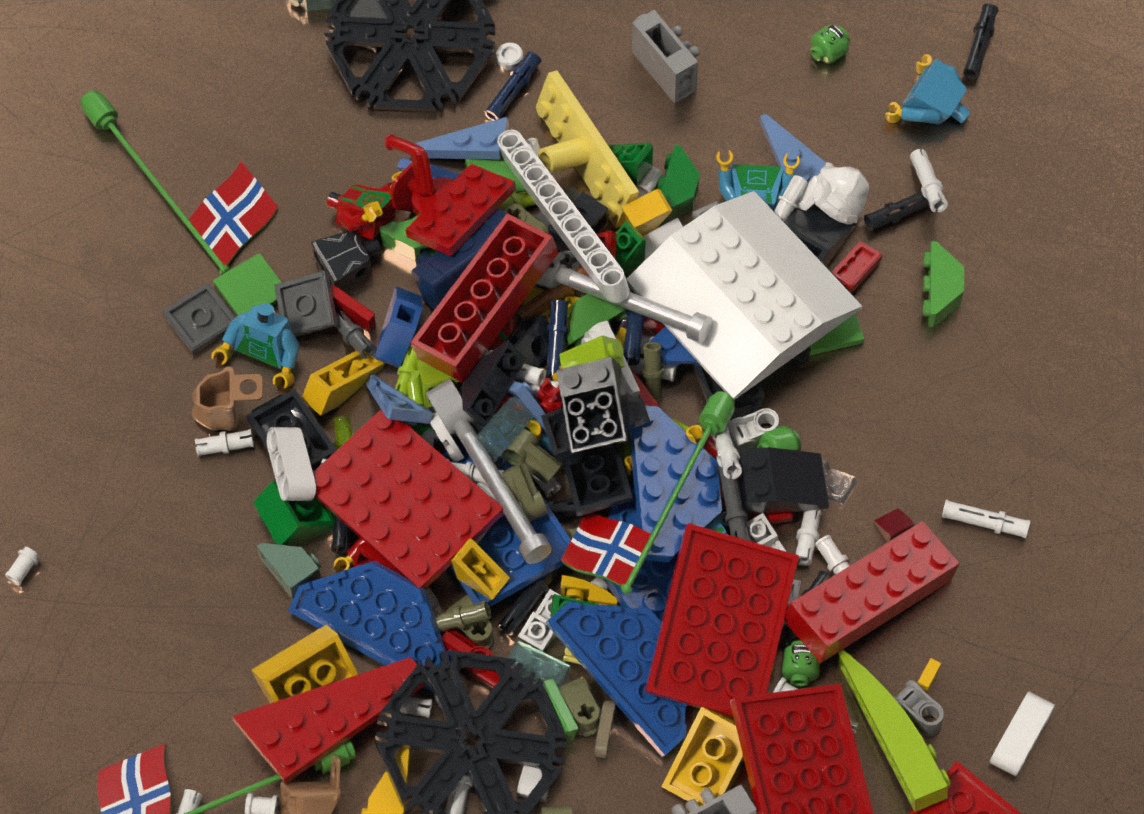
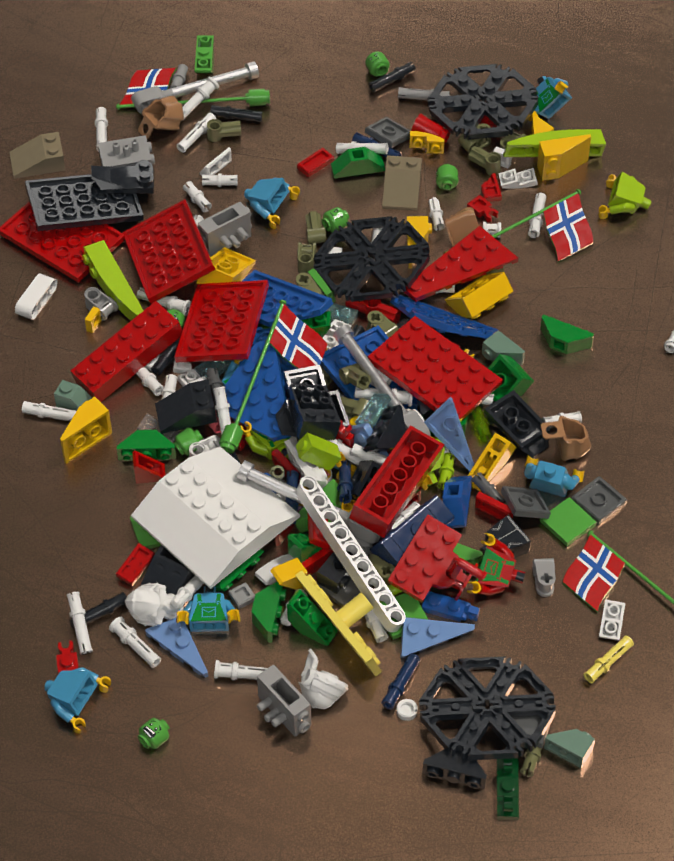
camera: 175 degrees right, 10 degrees down
white beam [267,427,316,501] -> none
olive pin [434,601,491,632] -> none
yellow slope [451,539,510,600] -> none
dark tan tile [594,700,616,758] -> none
dark red slope [874,508,915,543] -> none
bright green slope [923,241,964,327] -> none
black pin [963,3,999,79] -> none
none -> sand green slope [54,380,93,411]
none -> red plate [56,640,79,674]
none -> yellow slope [60,397,112,464]
none -> white pin [109,616,161,668]
none -> green slope [117,430,176,461]
none -> red slope [133,451,166,484]
none -> white pin [214,660,268,680]
none -> olive piece [297,242,316,274]
none -> white head [298,648,348,709]
none -> light grey piece [533,558,556,597]
none -> green slope [540,314,594,354]
none -> light yellow pin [583,635,634,684]
none -> white slope [599,599,625,641]

